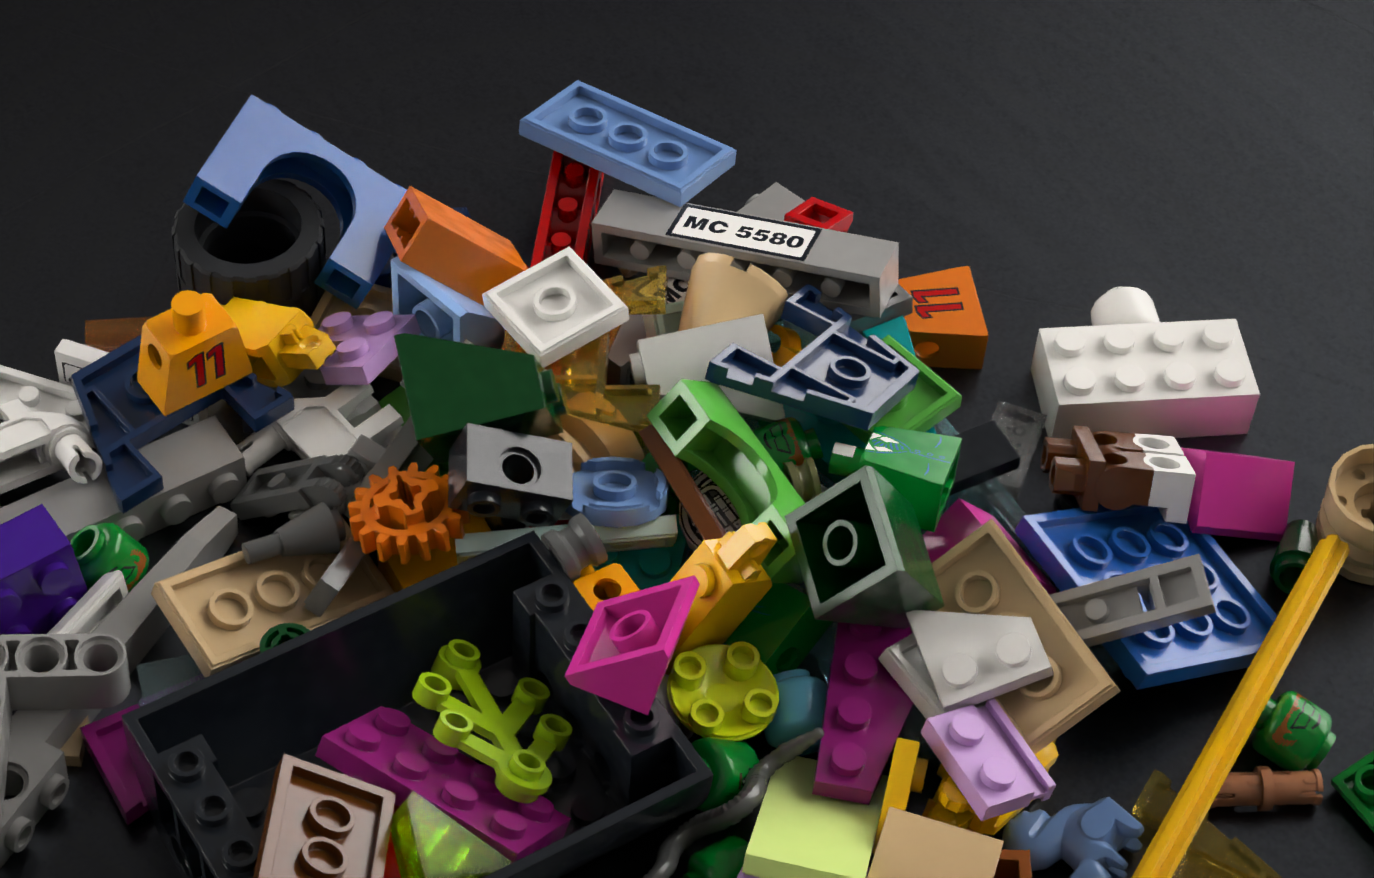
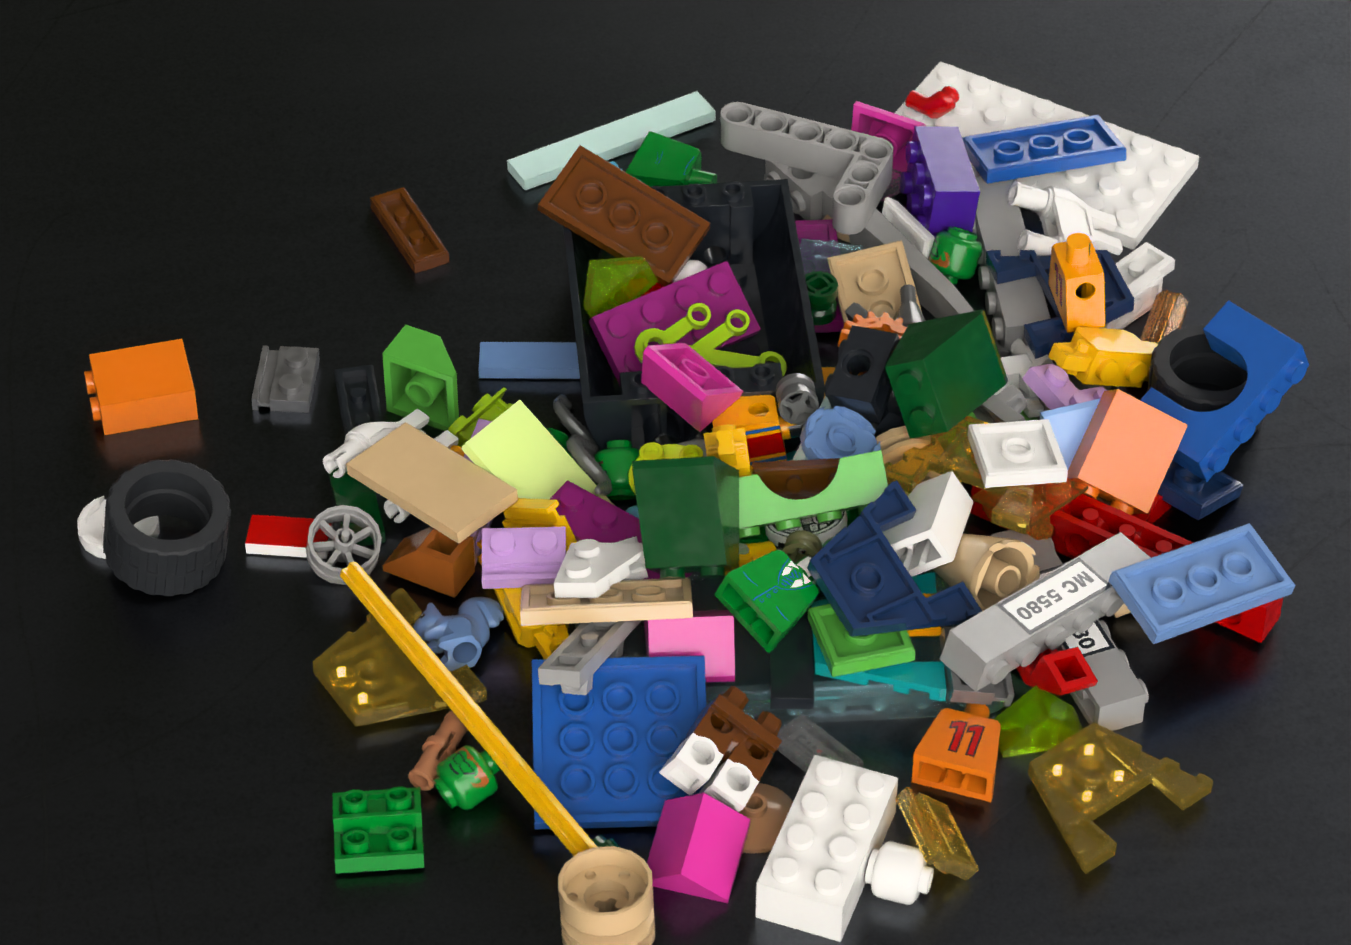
camera: 120 degrees right, 5 degrees down
none -> clear yellow plate [895,787,979,880]
none -> clear yellow wing [1028,722,1213,874]

